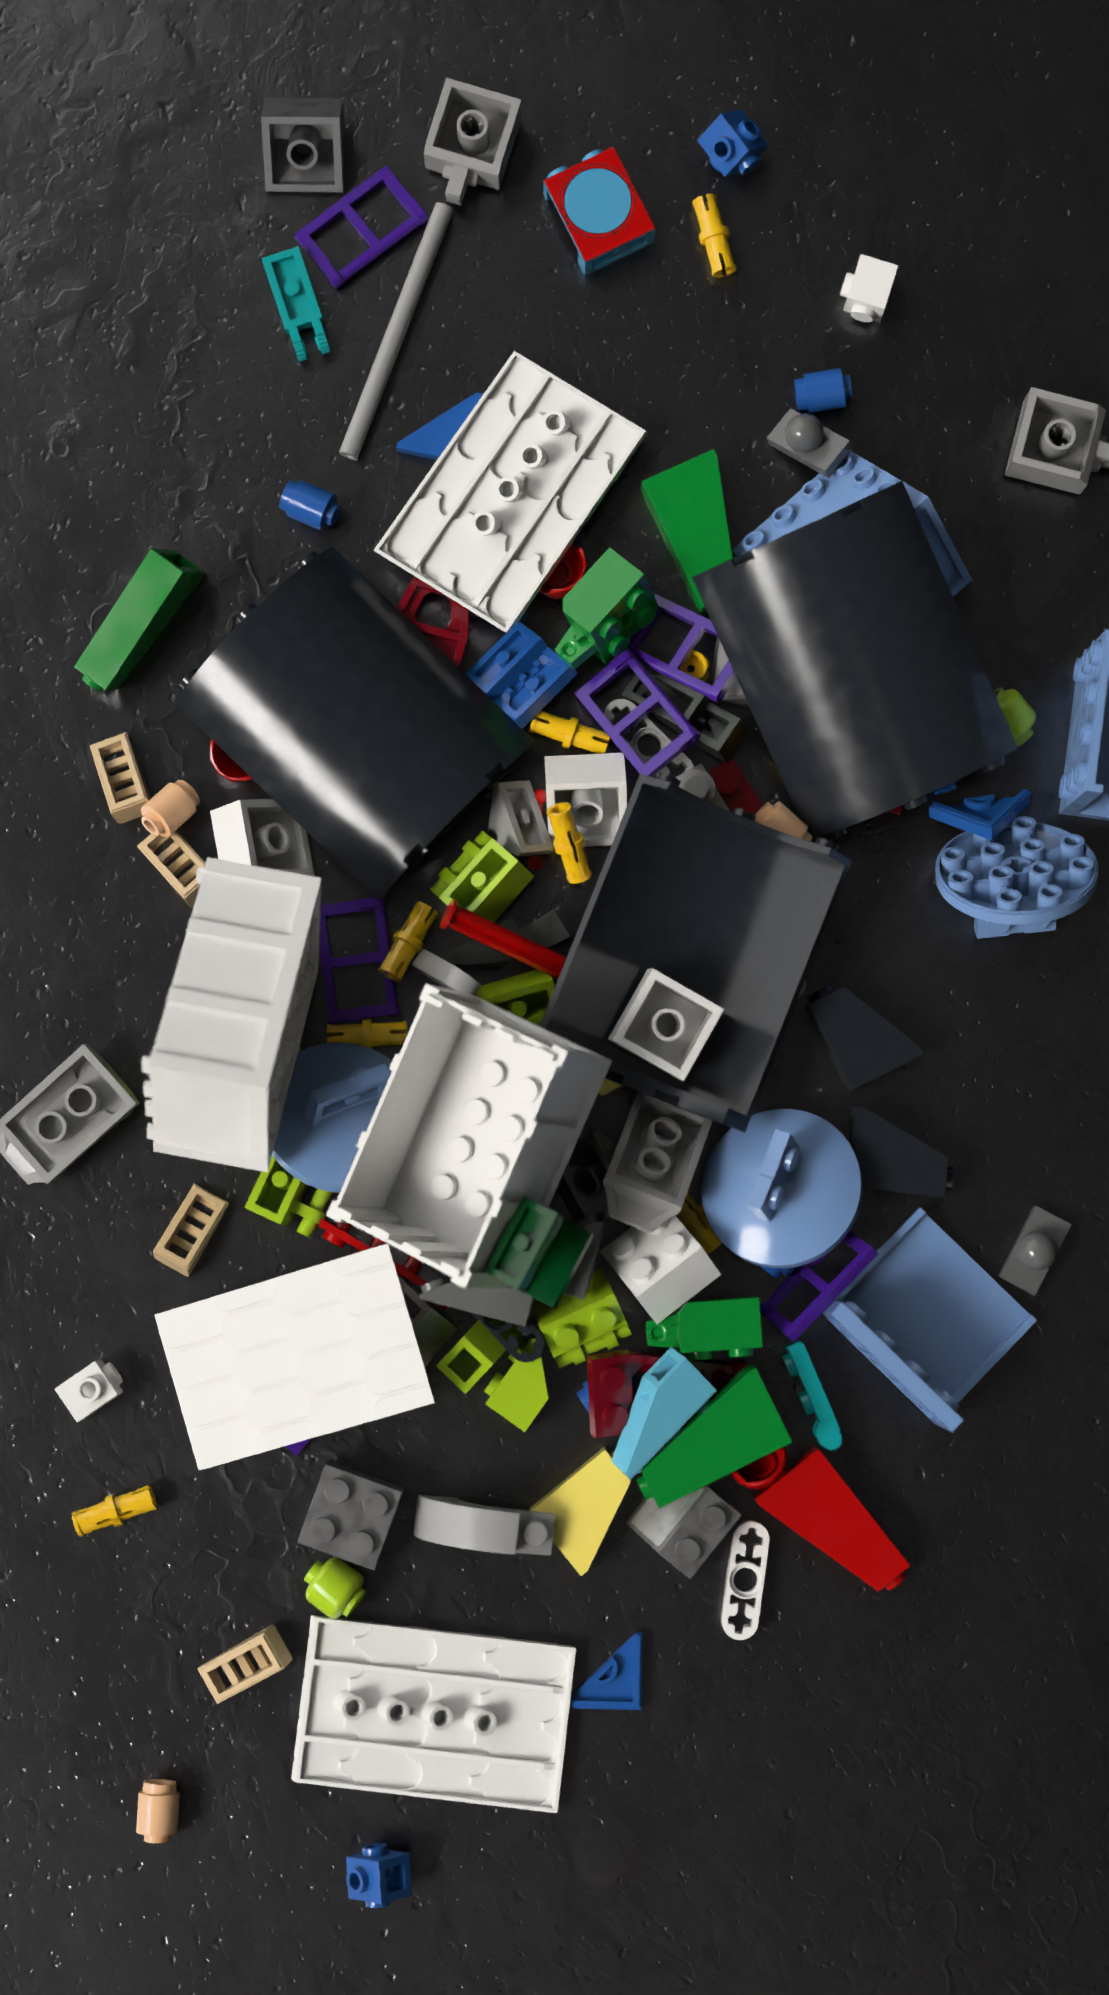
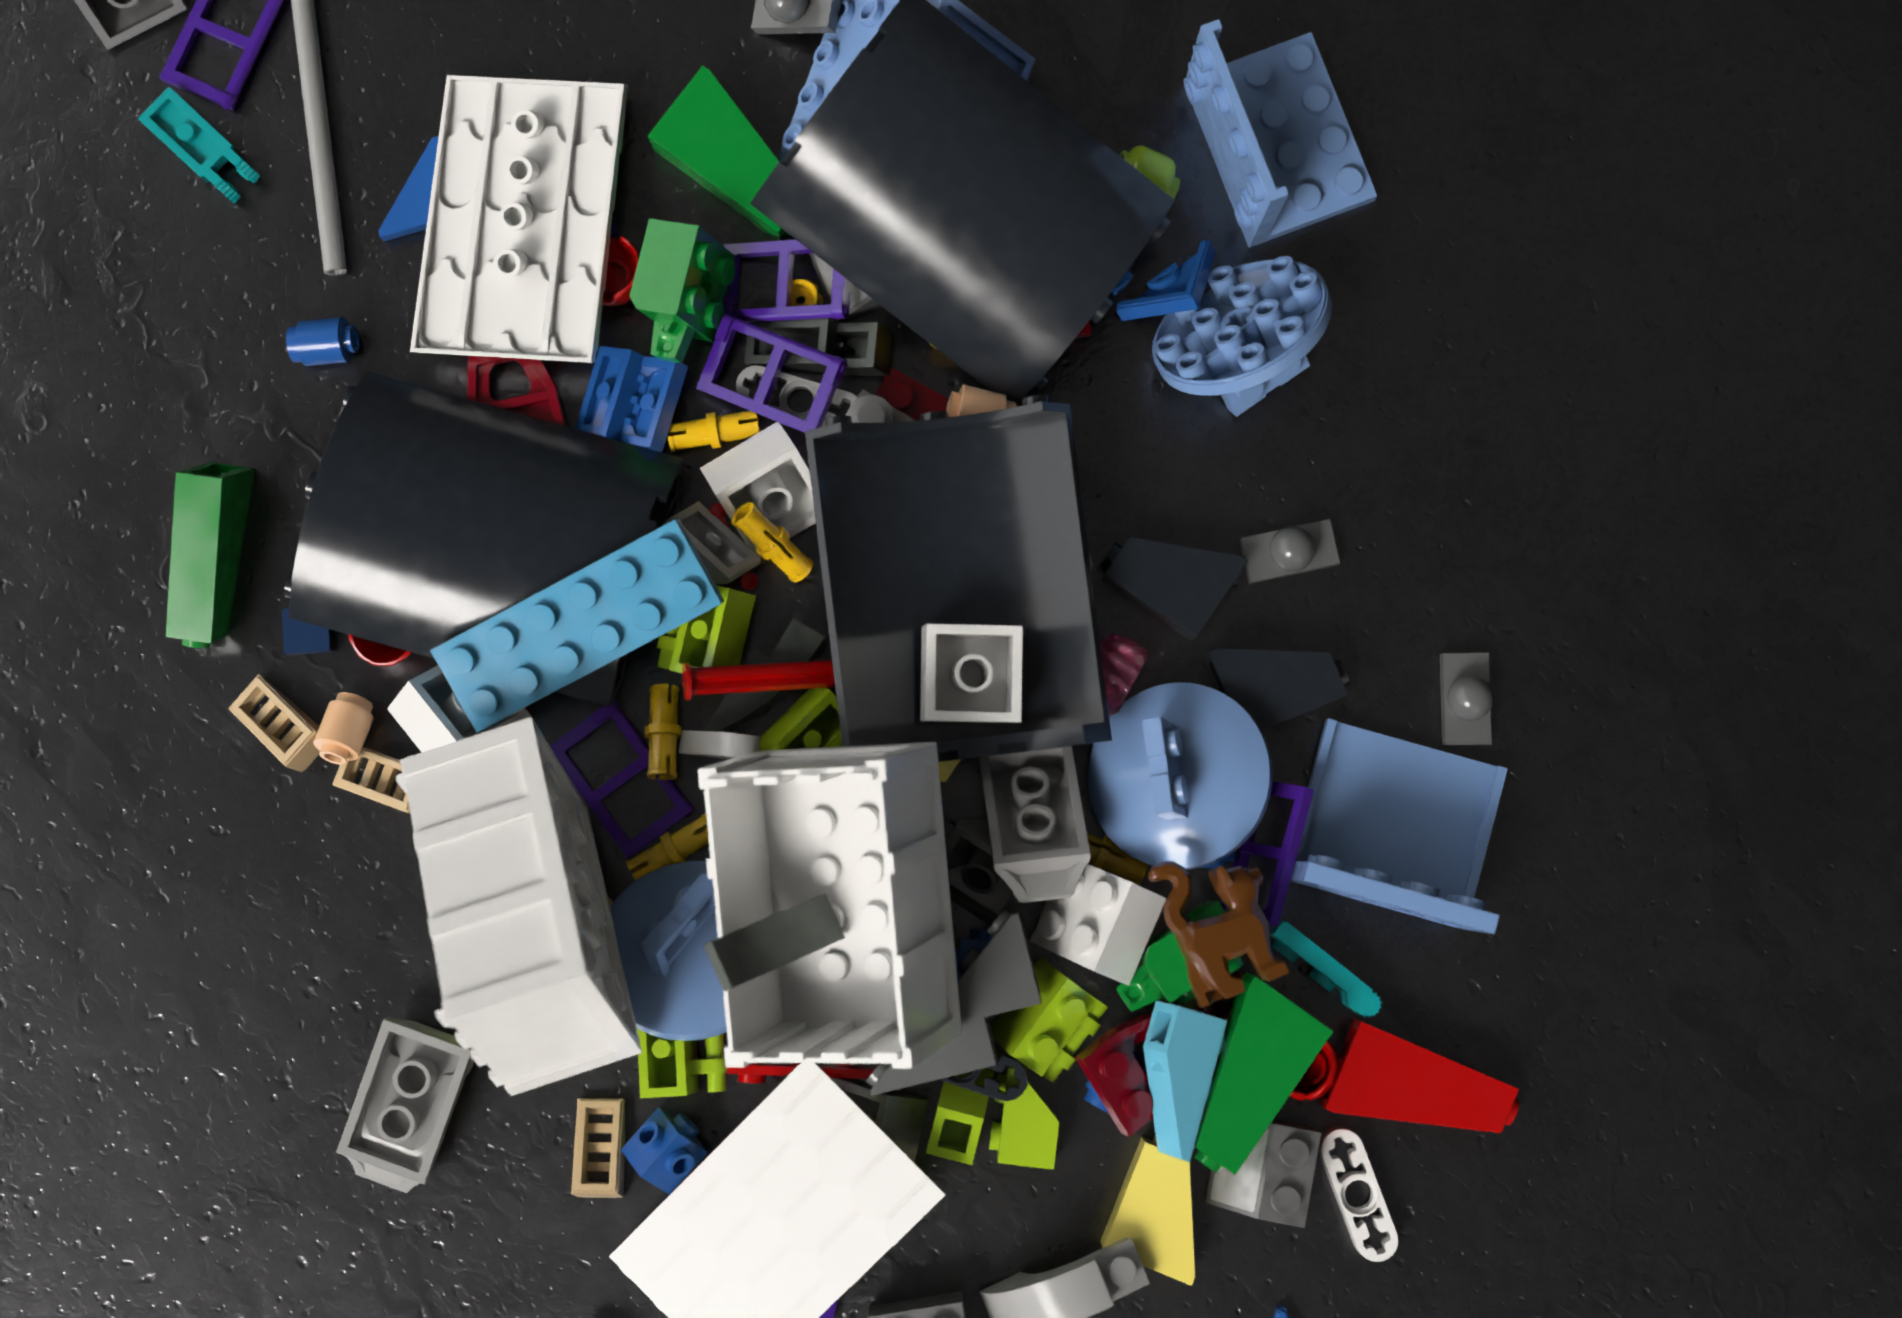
camera: 25 degrees left, 0 degrees up
dark green panel [484,1196,595,1309] -> none
none -> dark blue tile [282,608,334,655]
none -> dark azure plate [430,517,724,732]
none -> blue brick [621,1107,707,1195]
none -> pearl dark grey slope [704,893,845,992]
none -> clear pink gear [1100,633,1147,715]
none -> reddish brown animal [1148,861,1289,1007]
none -> dark grey tile [1239,519,1340,584]

